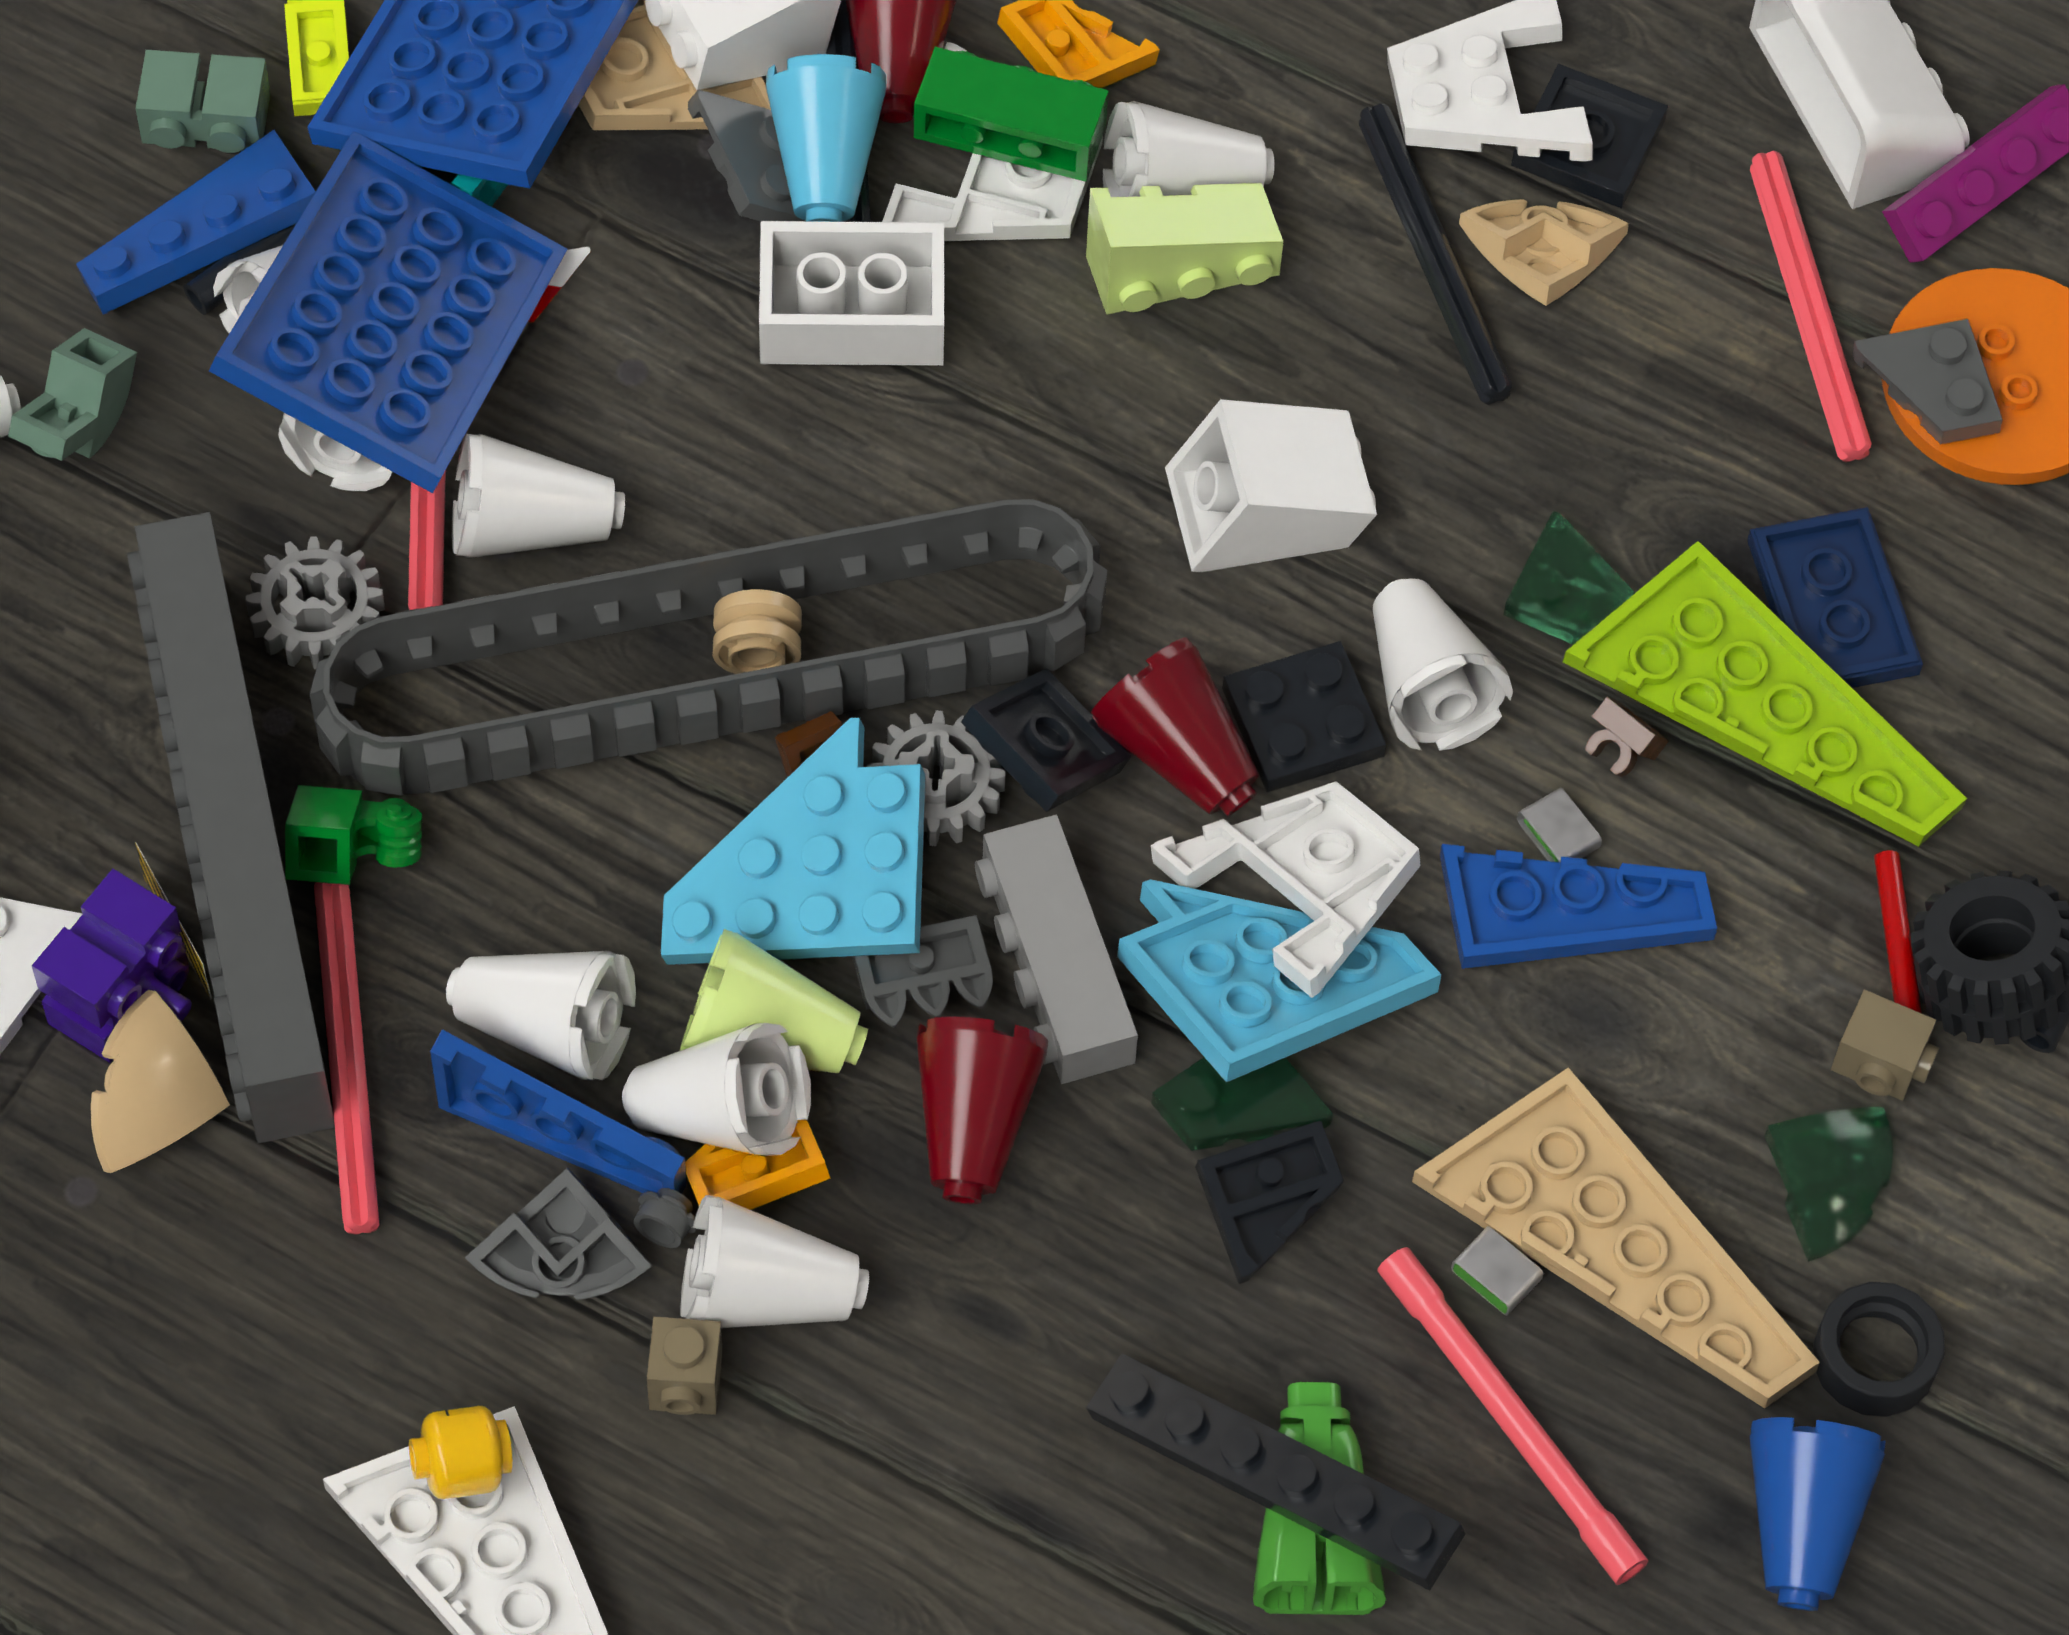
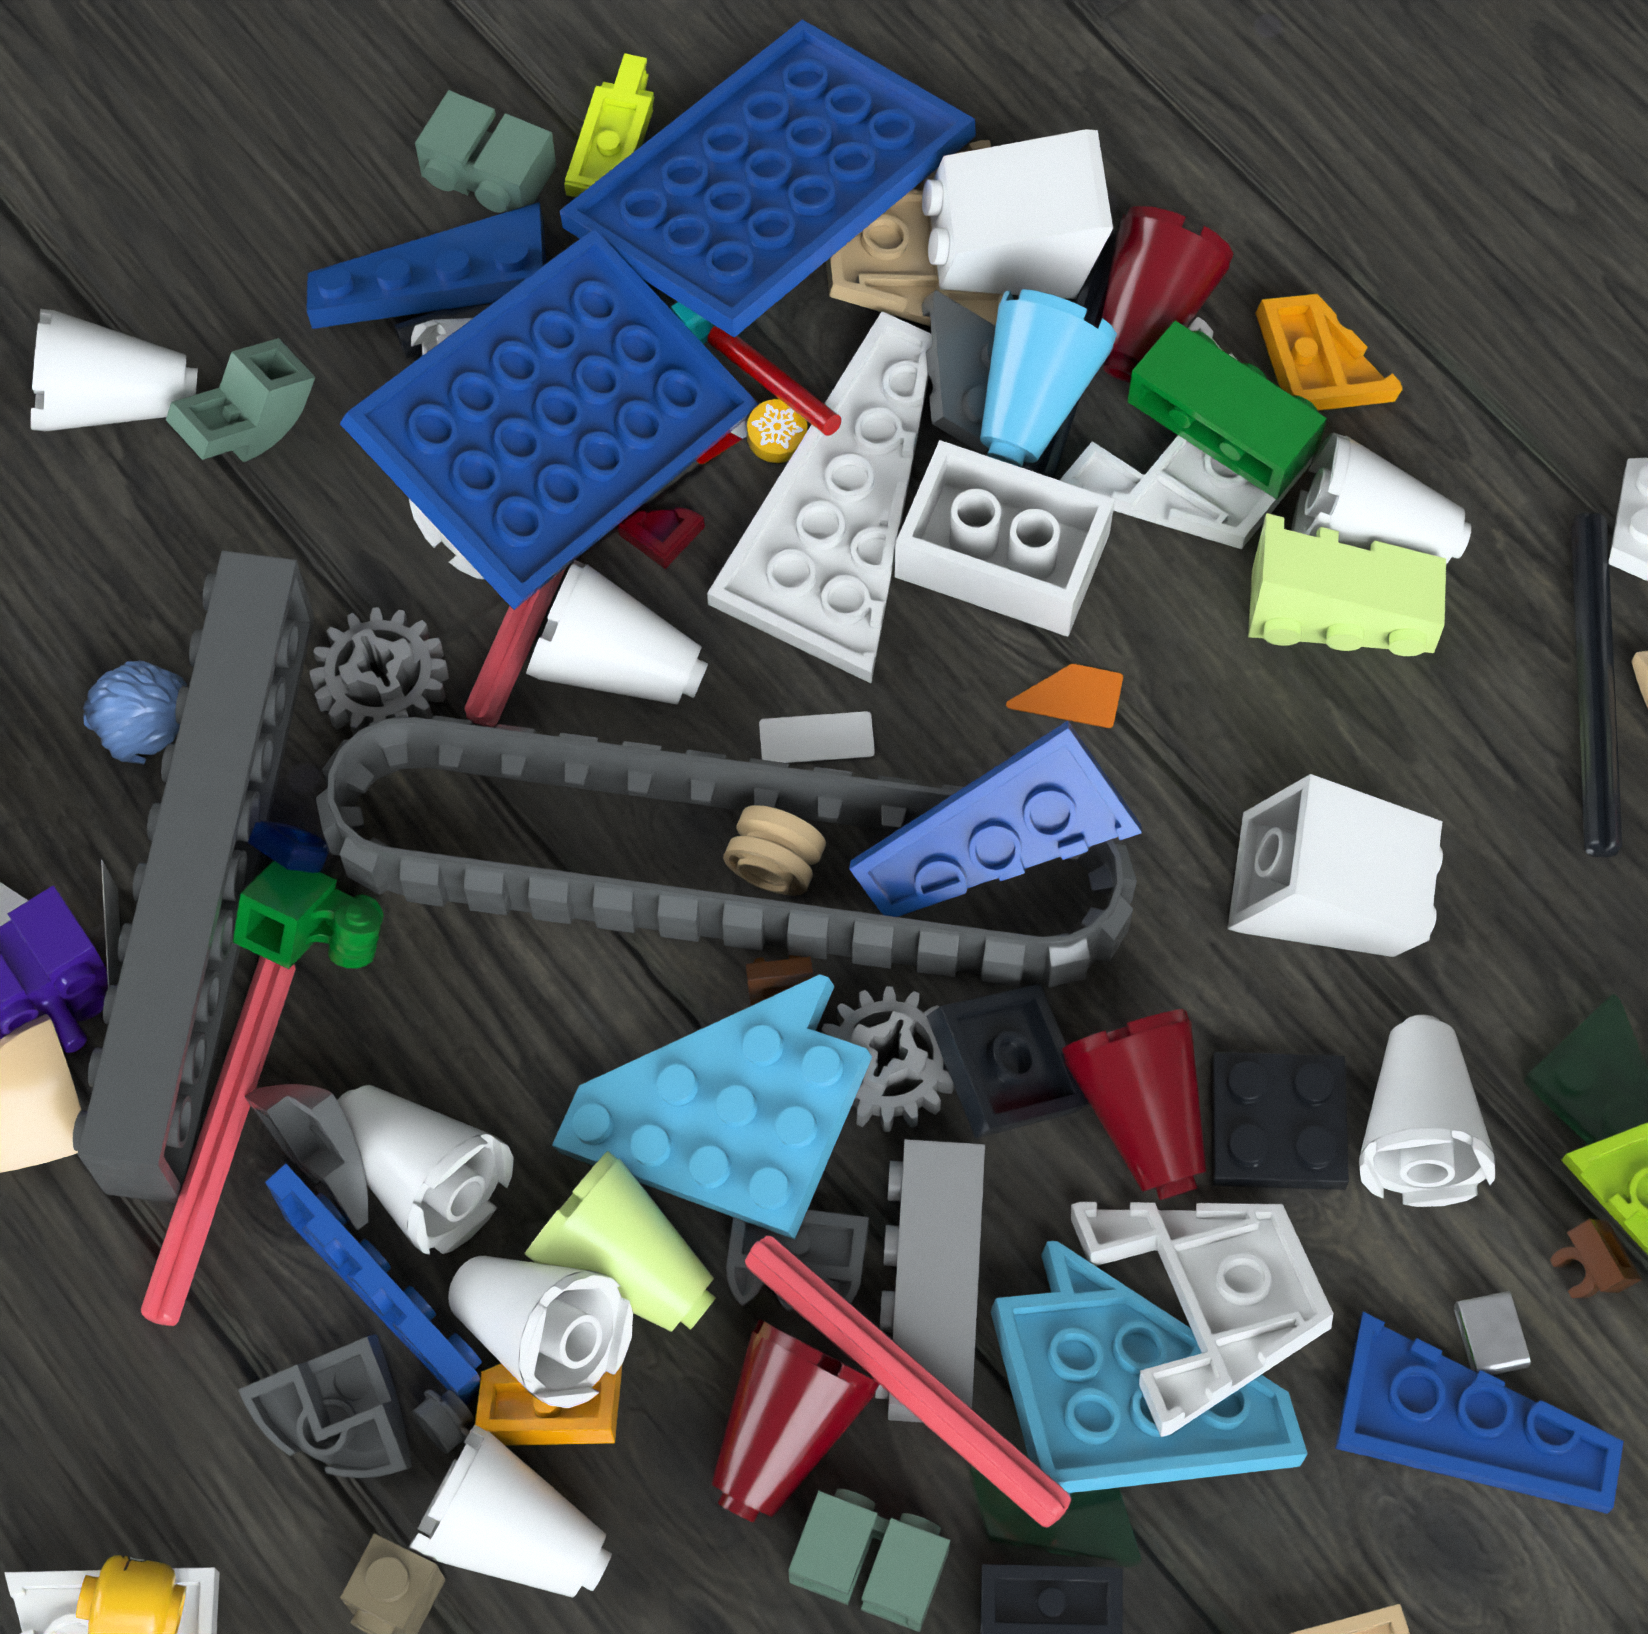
camera: 25 degrees right, 5 degrees up
none -> medium blue hair [83,660,187,765]
none -> dark grey brick [245,1084,368,1230]
none -> clear blue tile [248,821,330,873]
none -> dark red tile [618,507,705,569]
none -> white wing [707,311,933,683]
none -> red bar [708,326,842,436]
none -> coral axle [745,1236,1071,1528]
none -> yellow tile [747,399,808,463]
none -> white sticker [759,711,875,763]
none -> sand green piece [789,1489,950,1632]
none -> wing [849,721,1142,917]
none -> orange sticker [1006,664,1123,728]

